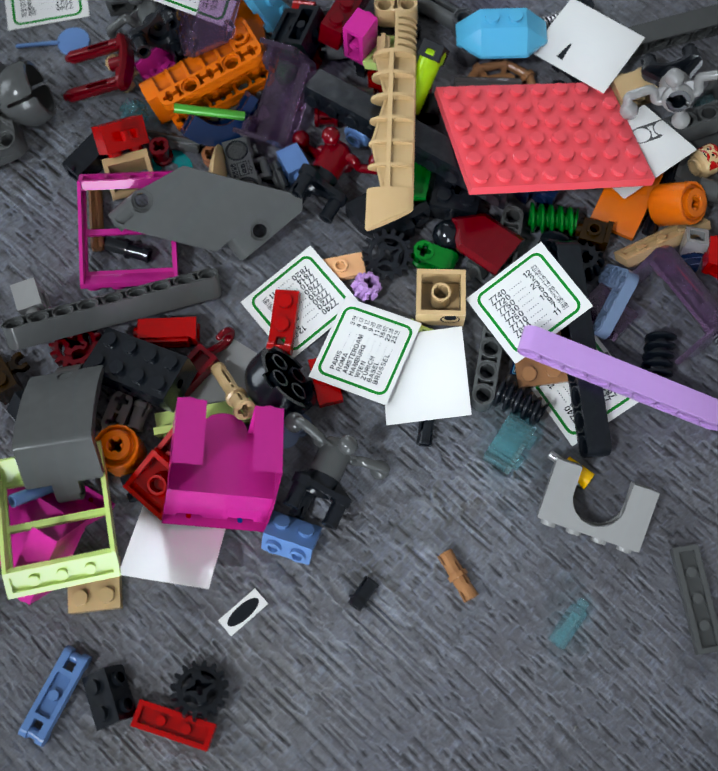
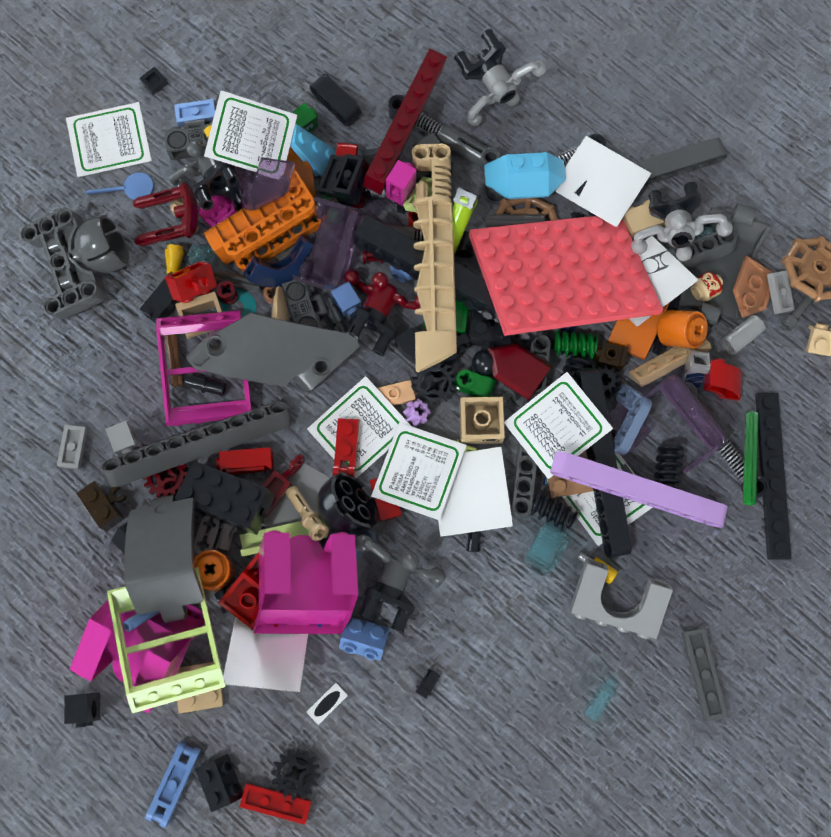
camera: 10 degrees left, 5 degrees up
bright green bar [174,103,245,121] -> none
medium nougat pin [437,549,479,603] -> none
none -> yellow cone [164,244,185,274]

